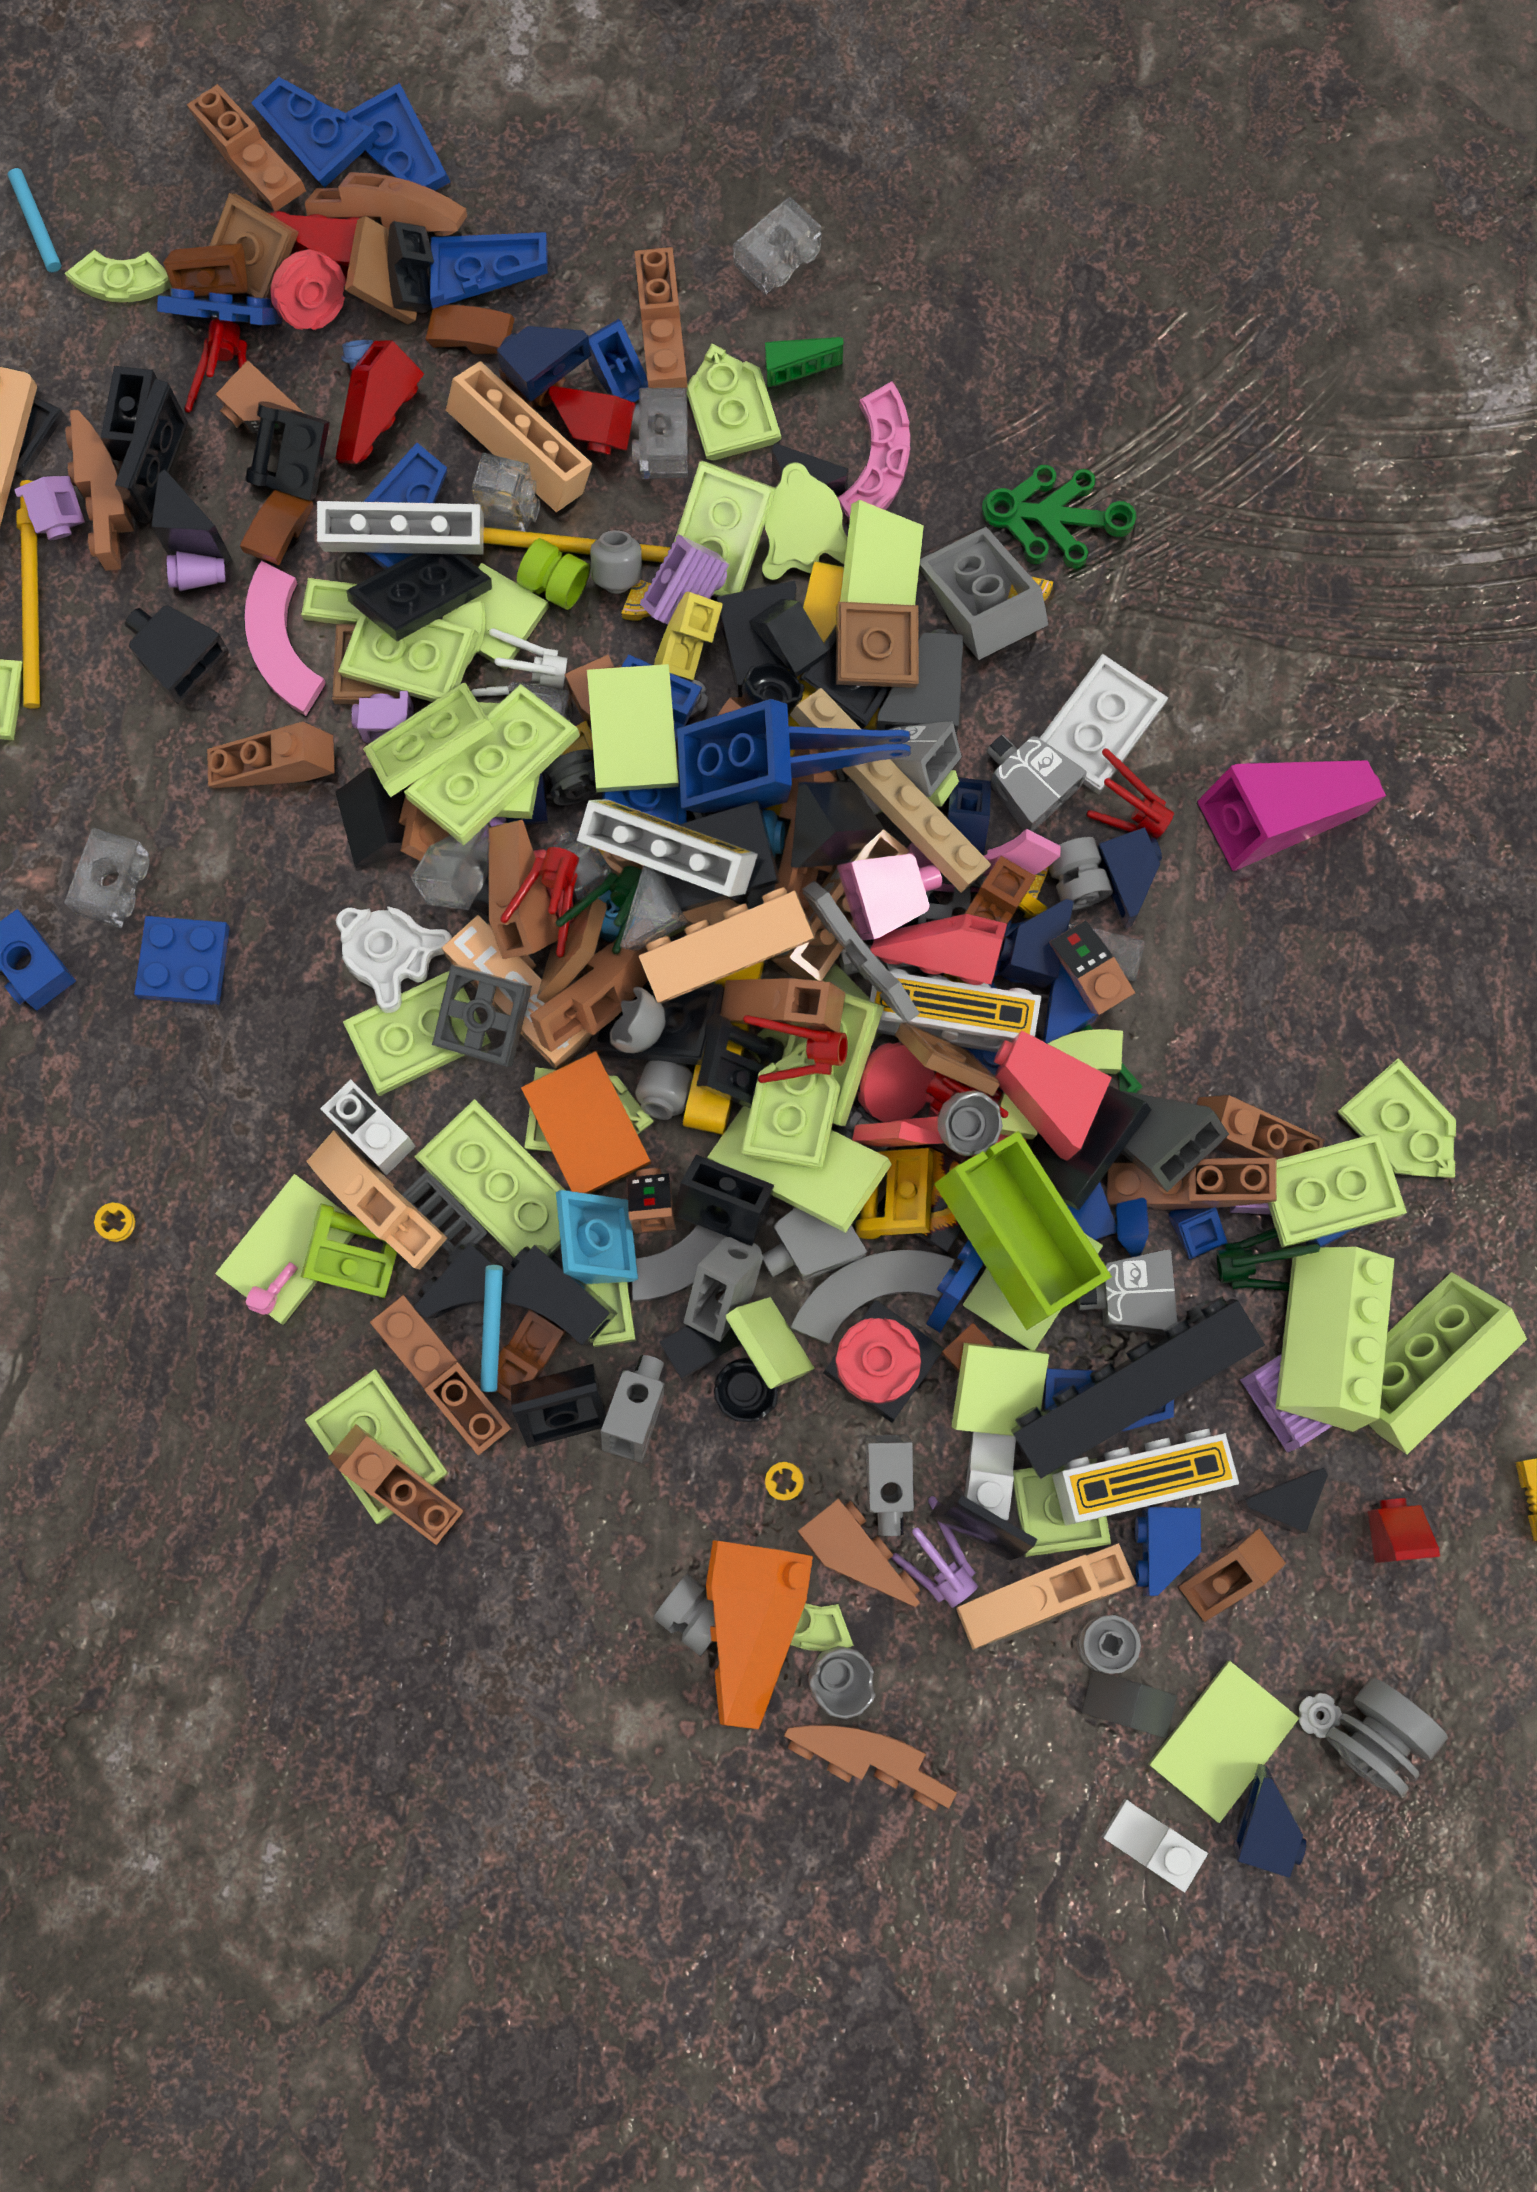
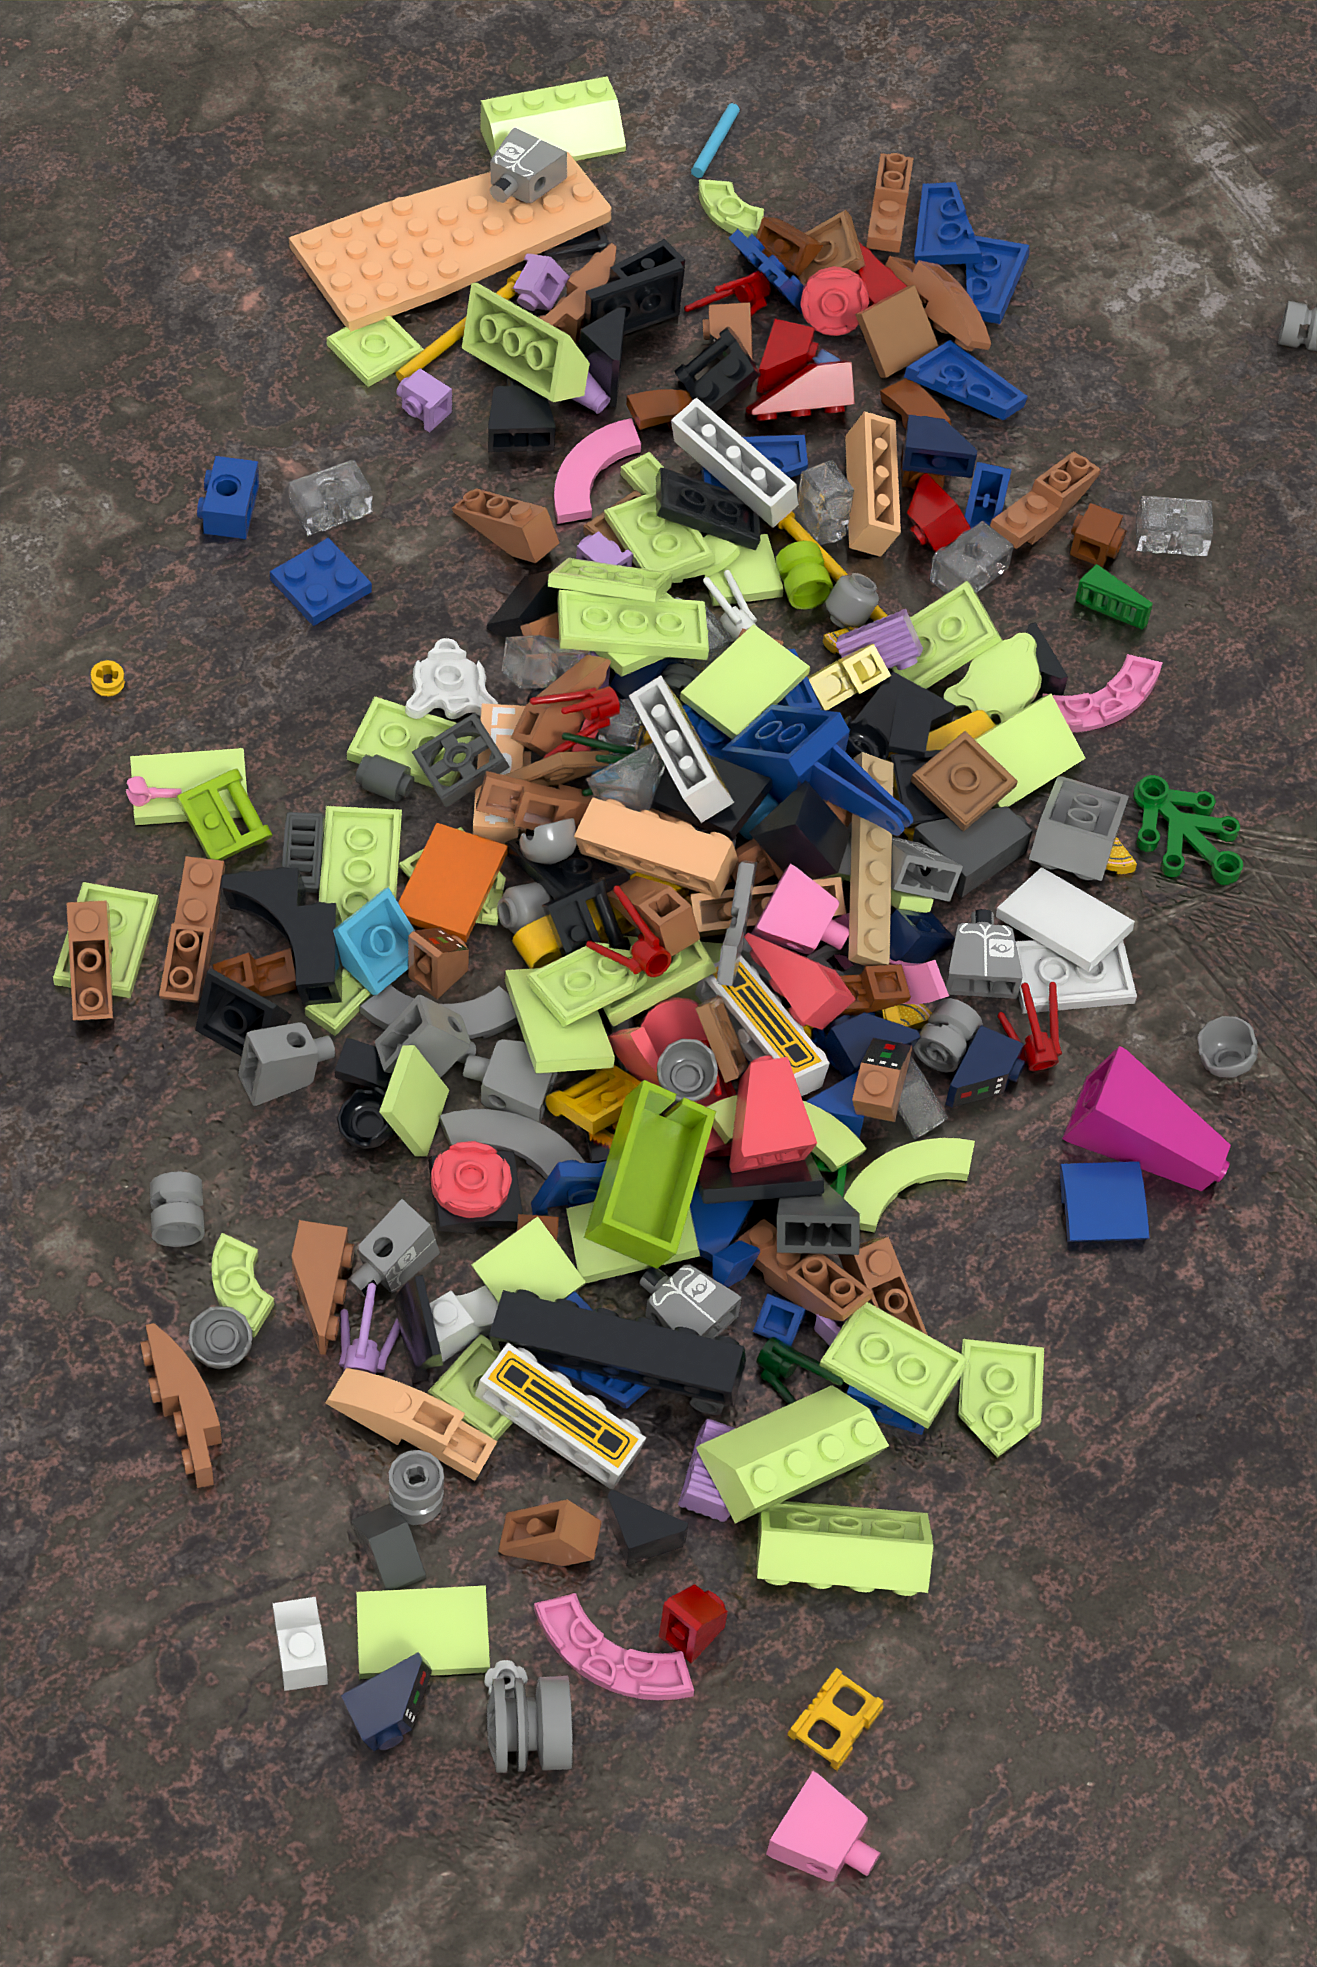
camera: 40 degrees right, 20 degrees down
light nougat slope [306,1130,447,1270] -> none
white slope [320,1079,416,1175] -> none
black slope [388,221,434,313] -> none
medium azure bar [480,1265,503,1392] -> none
black brick [674,1154,774,1246] -> none
yellowish green tile [685,344,781,460] -> none
orange wedge [706,1540,813,1729] -> none
yellow bush [765,1462,804,1501] -> none
blue slope [1135,1507,1201,1596] -> none
none -> dark grey brick [355,754,414,802]
none -> lavender brick [396,368,452,433]
none -> yellowish green slope [462,282,590,402]
none -> bright pink tile [534,1593,694,1700]
none -> red slope [756,319,819,393]
none -> yellowish green tile [844,1138,975,1233]
none -> white tile [996,867,1135,972]
none -> blue slope [1060,1162,1149,1242]
none -> dark orange brick [1070,503,1127,568]
none -> light grey hair [1197,1016,1258,1078]

